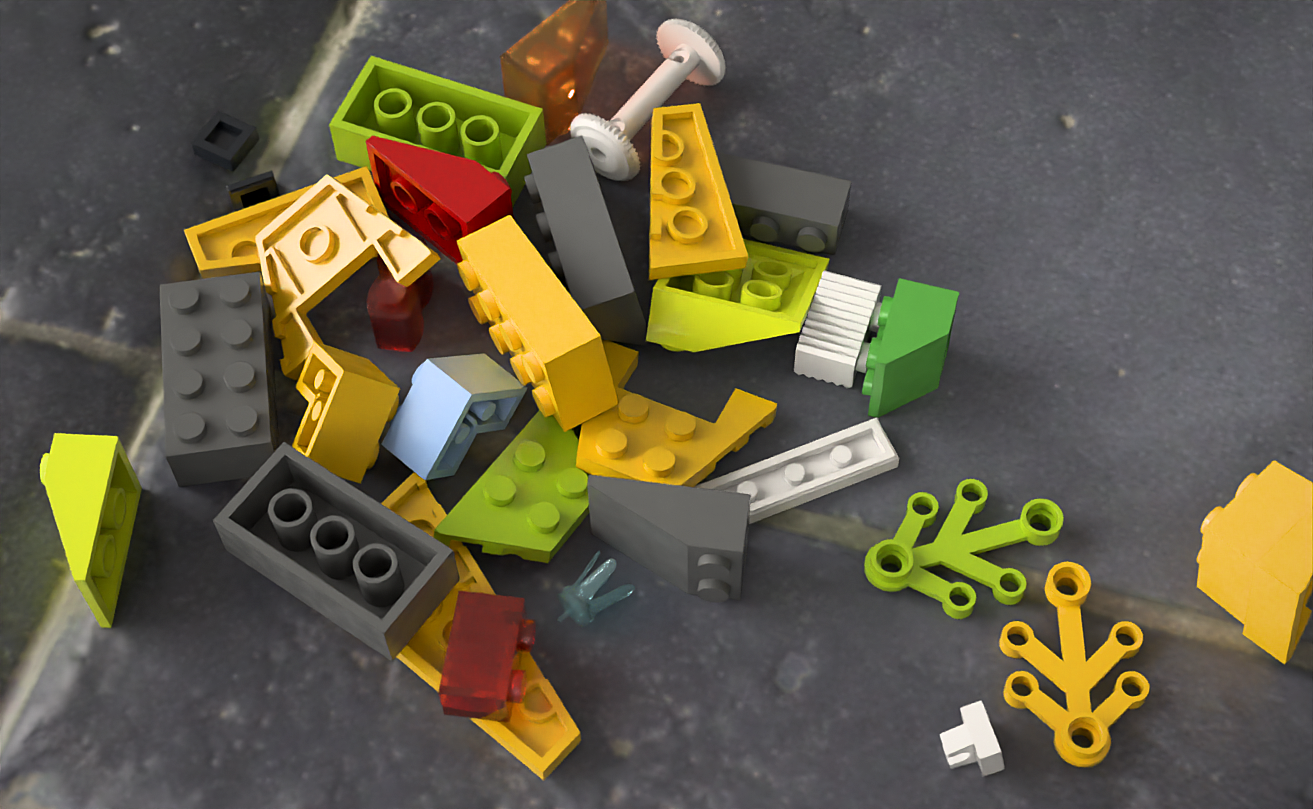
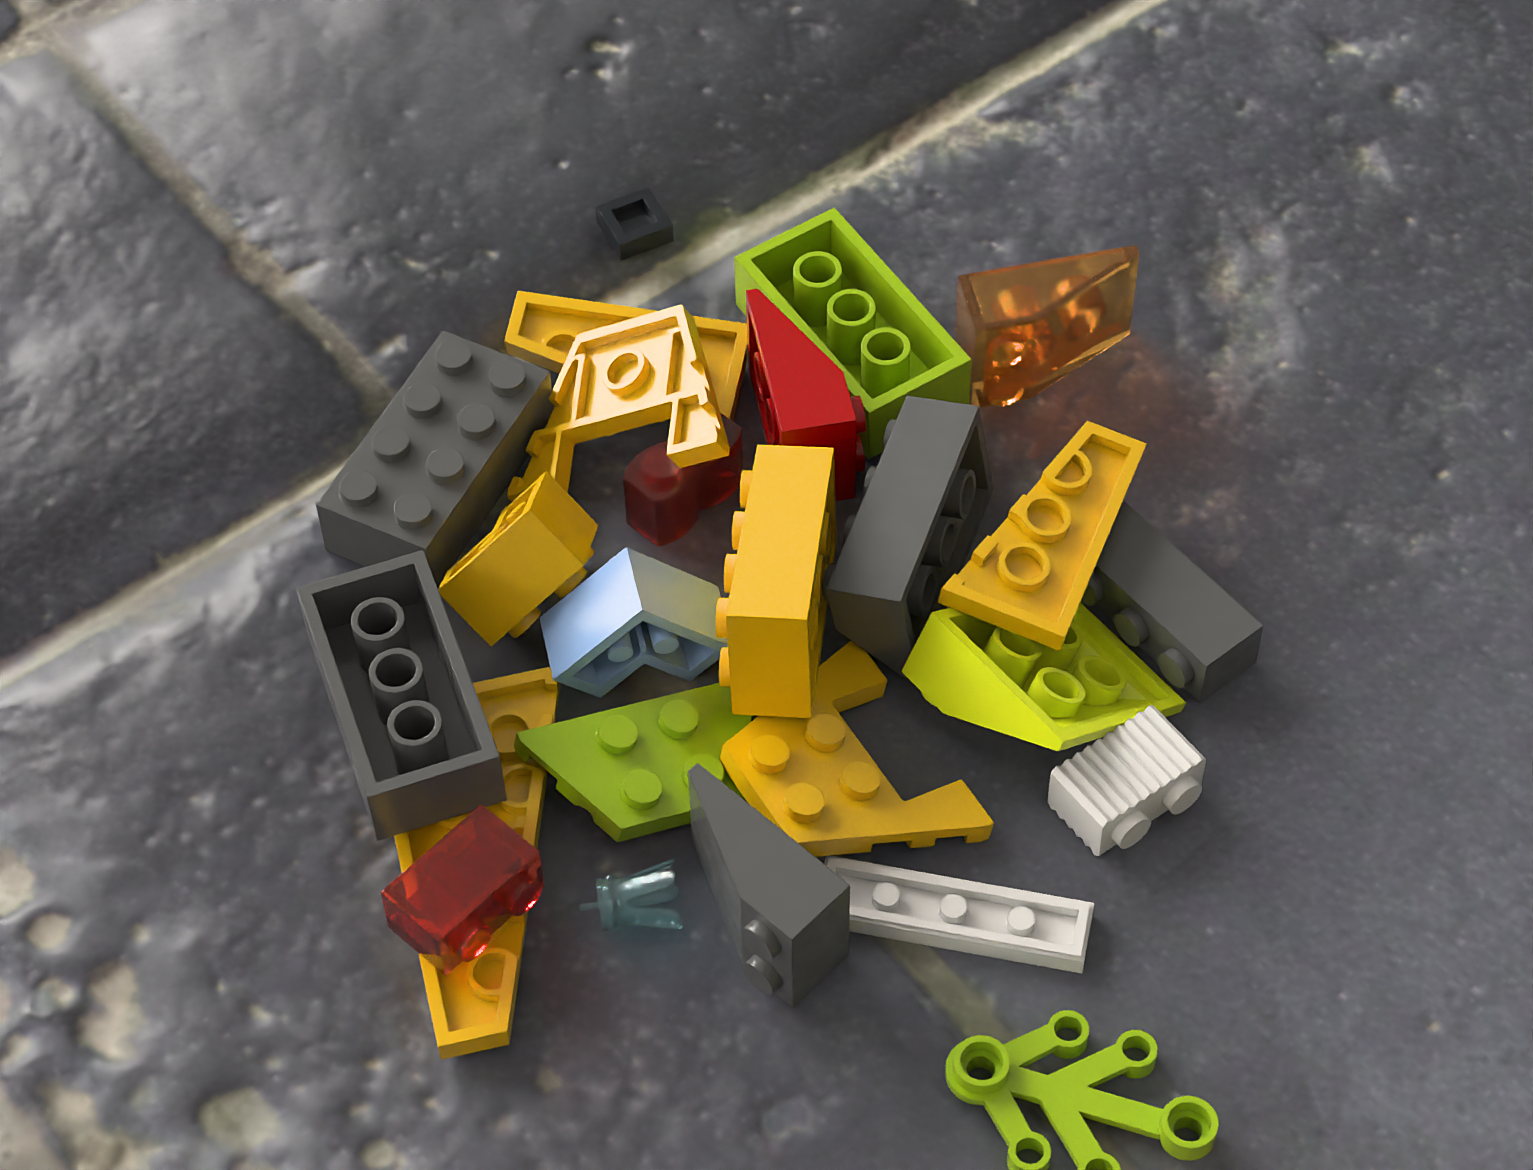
camera: 35 degrees right, 5 degrees down
neon yellow slope [40,433,142,628] -> none
black slope [226,170,280,212] -> none
white hose [570,19,726,181] -> none
bright green slope [862,278,959,418] -> none

